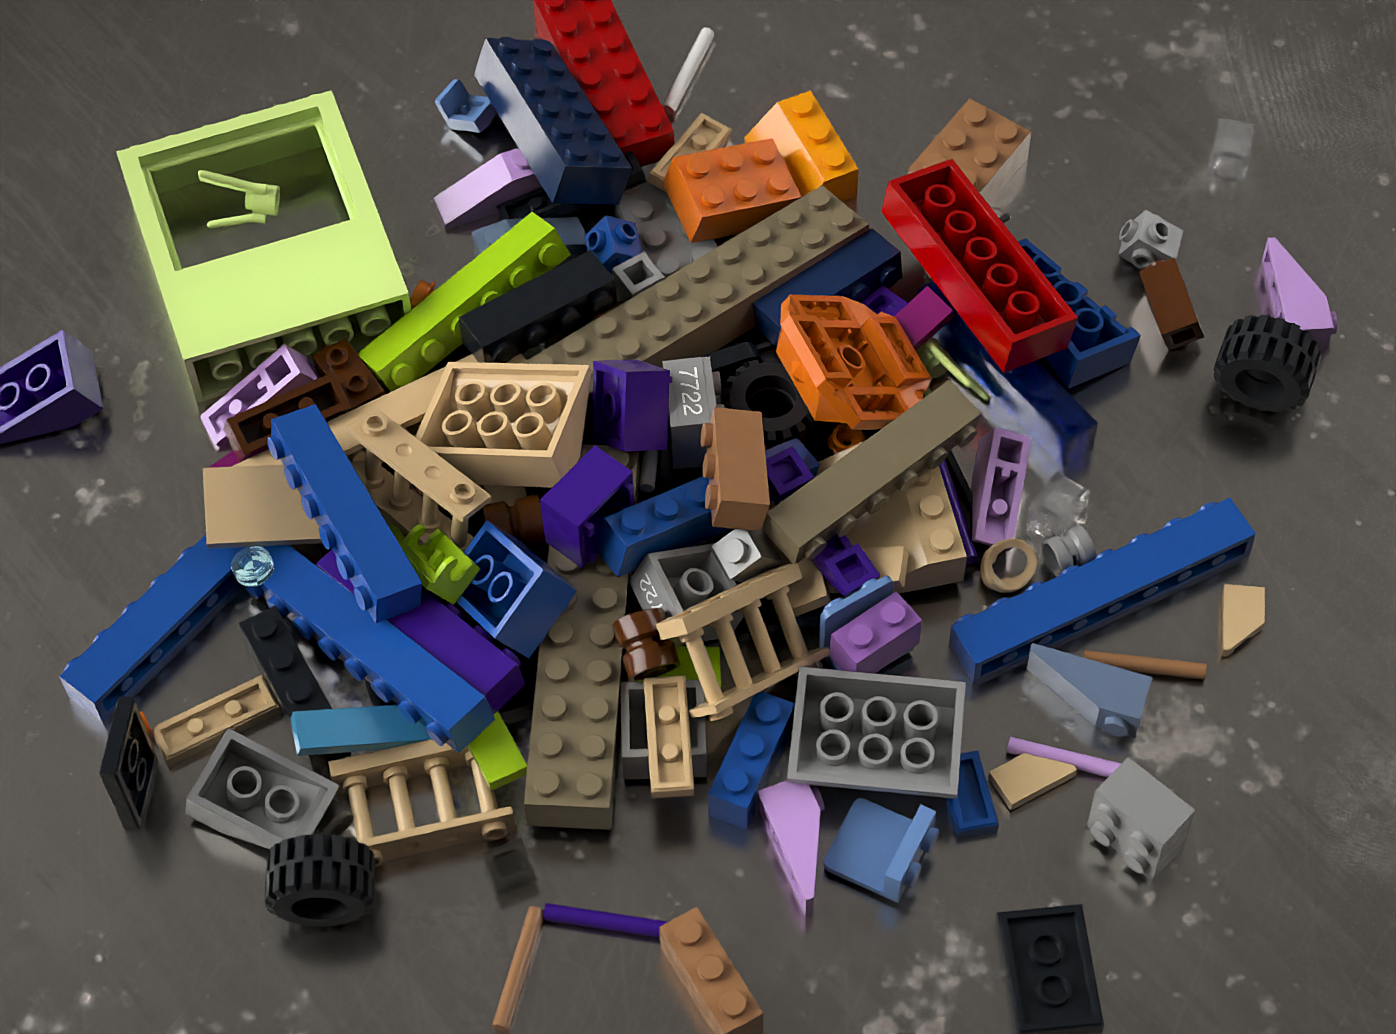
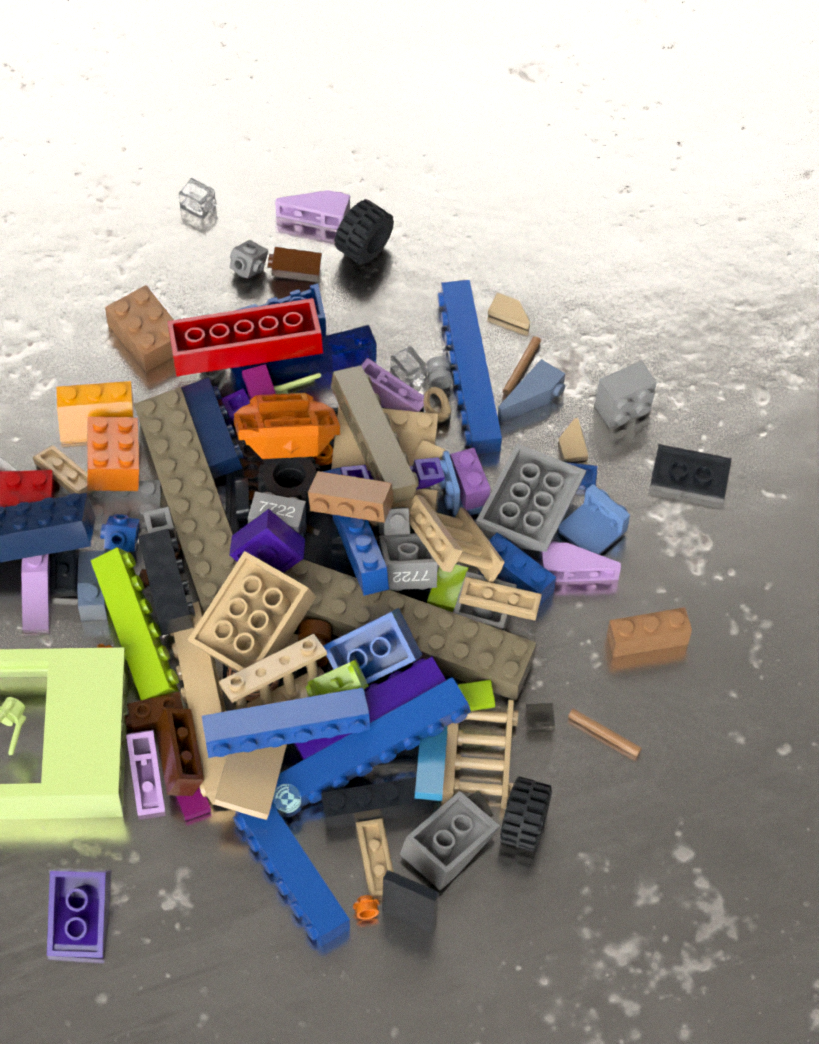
camera: 75 degrees left, 0 degrees up
dark purple container [540,445,635,569] -> none
dark purple bar [543,903,669,938] -> none
reddish brown wheel [612,608,681,681] -> none
lavender bar [1006,737,1122,777] -> none

